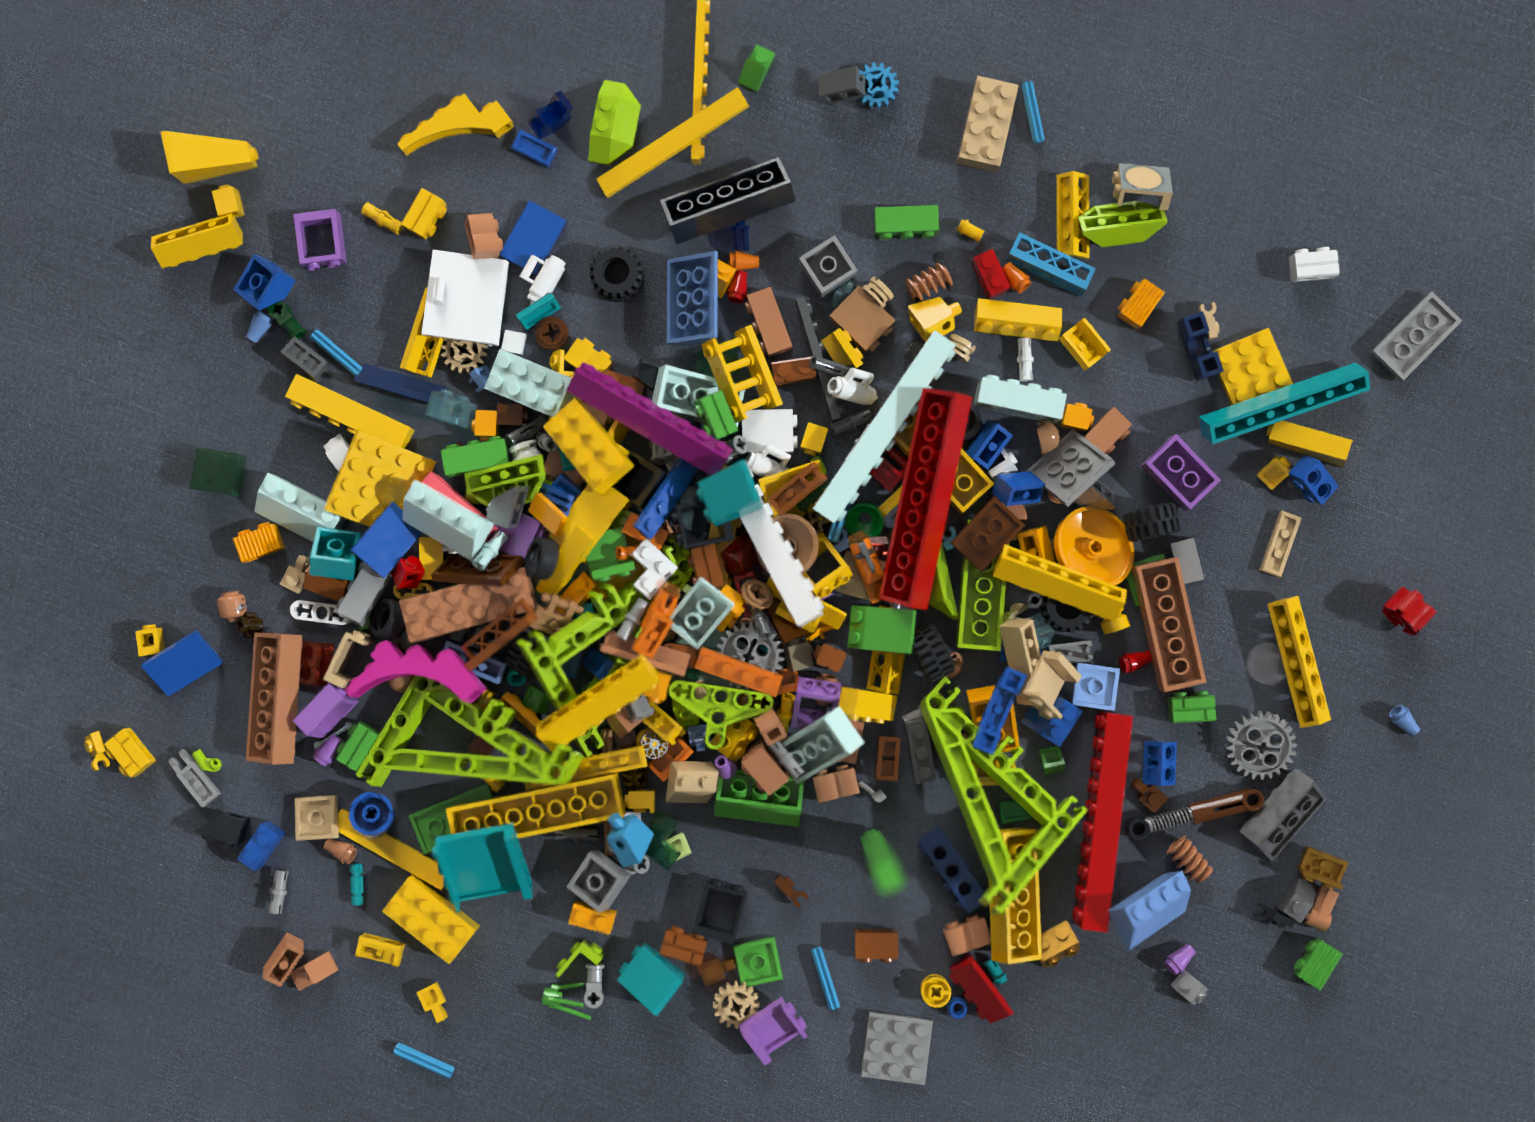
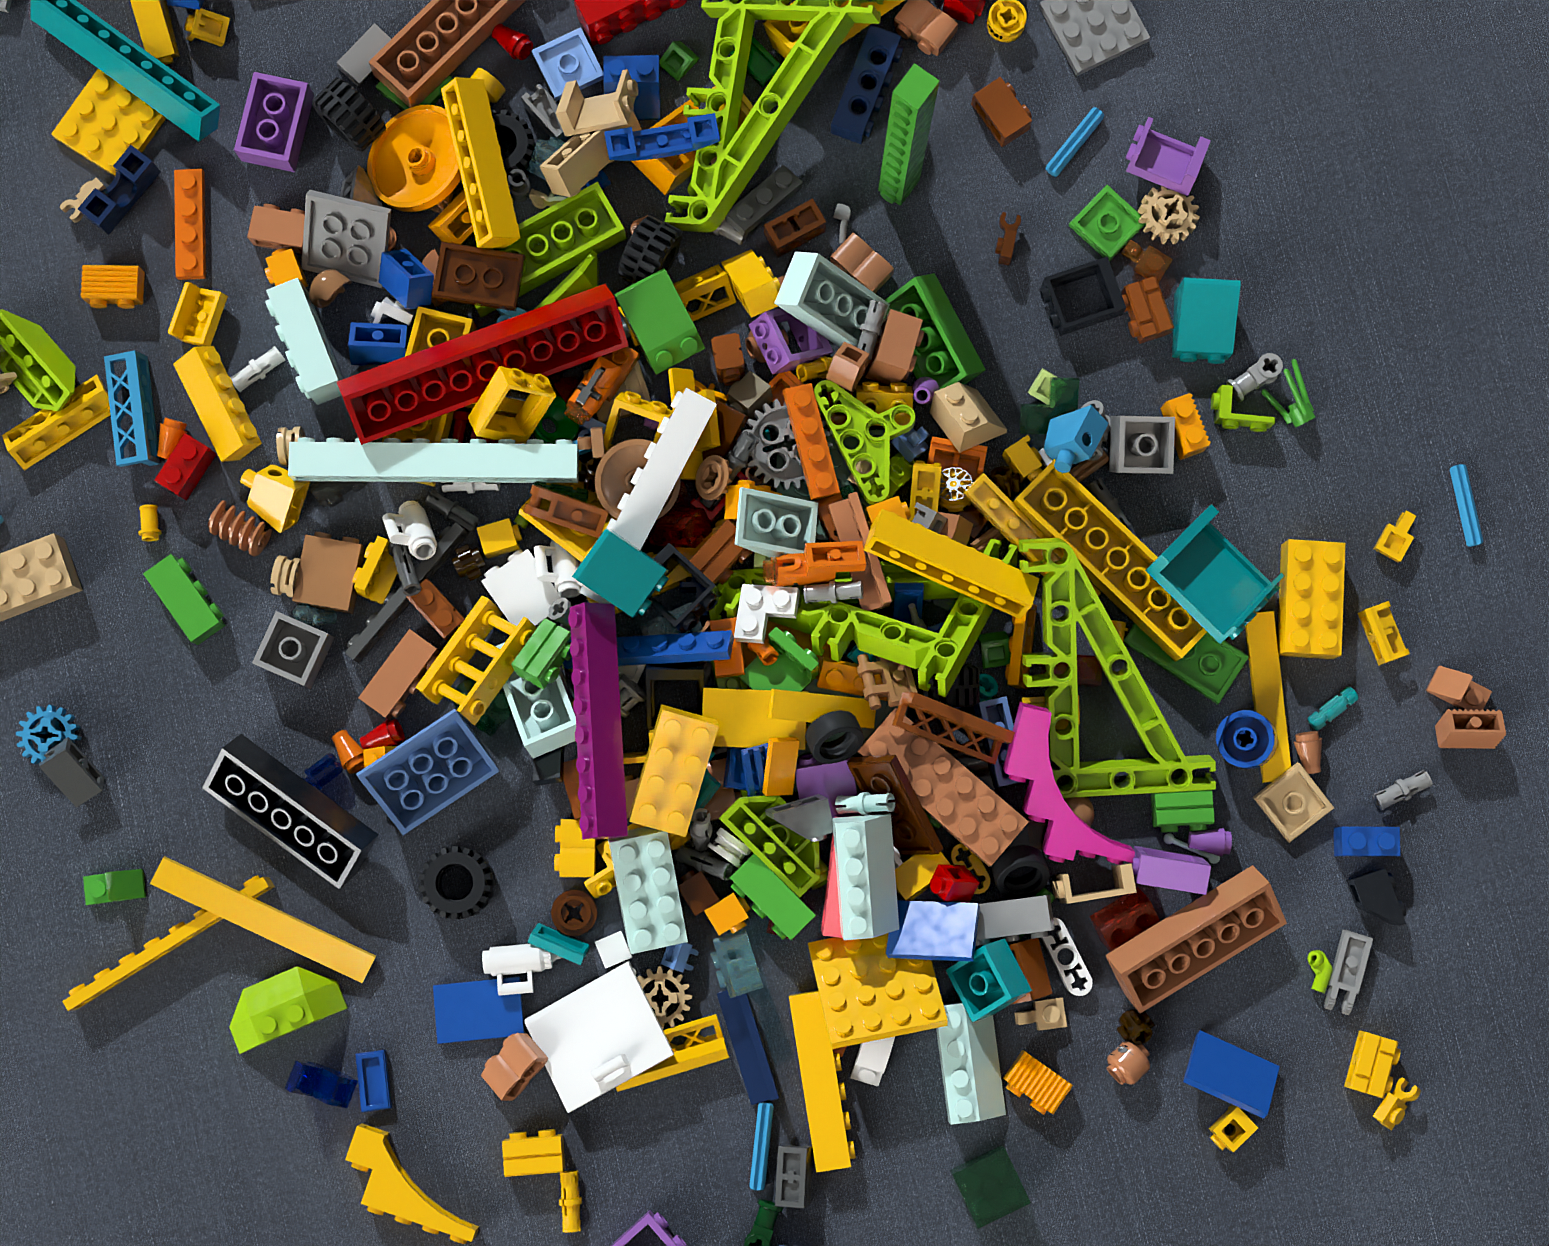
camera: 130 degrees left, 5 degrees down
none -> orange plate [174,169,206,280]
none -> dark brown gear [452,544,486,581]
none -> yellow window [468,366,556,444]
none -> medium nougat tile [577,426,605,458]
none -> light grey hand [908,603,928,630]

